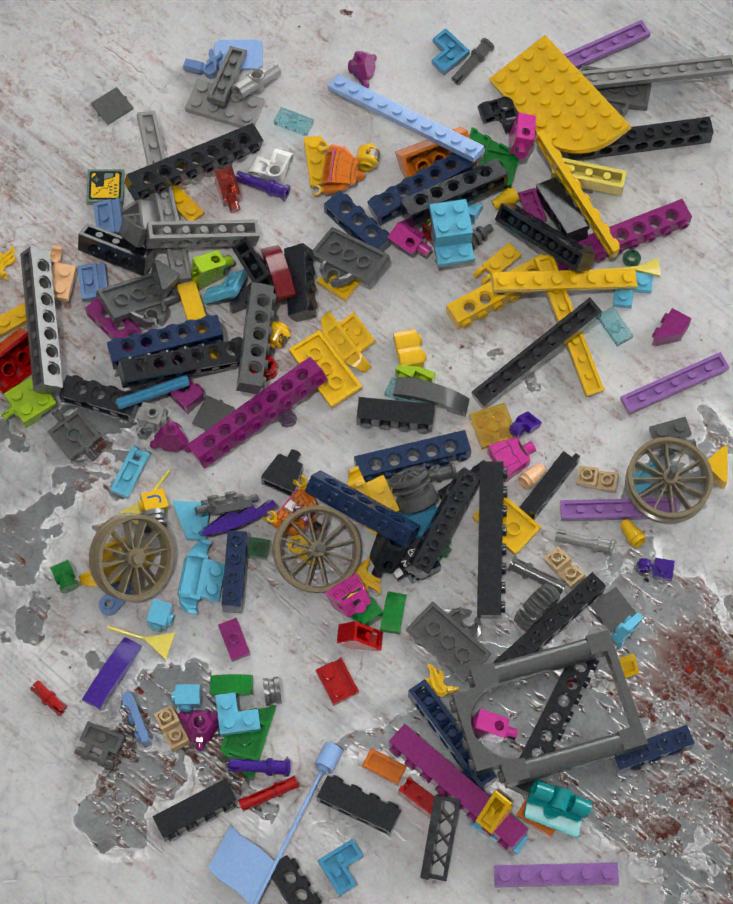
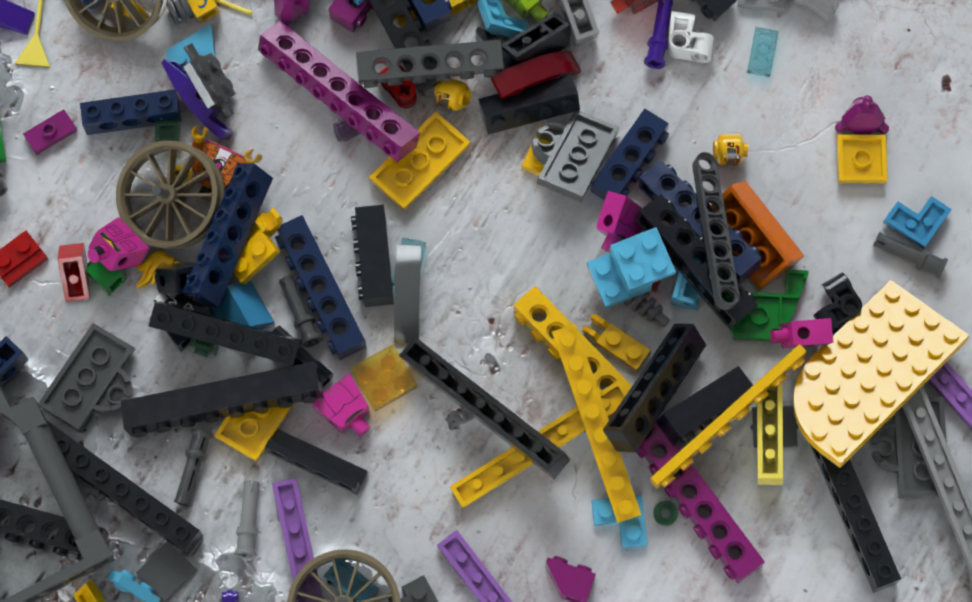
camera: 80 degrees right, 5 degrees up
medium azure brick [146,599,174,632] -> none
medium azure plate [177,538,225,615] -> none
dark grey piece [192,395,235,431] -> none
black torso [261,449,303,496] -> none
yellow plate [304,135,325,188] -> none
orange torso [312,140,365,197] -> none
yellow plate [321,310,377,373] -> none
light blue plate [328,74,485,162] -> none
green slope [380,591,407,634] -> none
dark grey wheel [388,465,438,514] -> none
yellow brick [393,329,427,368] -> none
lime slope [395,365,436,383] -> none
yellow piece [425,664,459,697] -> none
yellow cone [491,187,520,210] -> none
dark purple plate [509,411,542,437] -> none
dark grey gear [514,583,561,632] -> none
magenta plate [518,188,547,222] -> none
light nougat cone [518,463,546,489] -> none
tan slope [544,546,586,590] -> none
tan slope [576,466,619,493] -> none
light yellow piece [596,258,660,277] -> none
clear light blue plate [598,306,634,347] -> none
yellow cone [620,519,646,548] -> none
none -> dark grey beam [692,152,739,310]
none -> yellow plate [836,135,888,184]

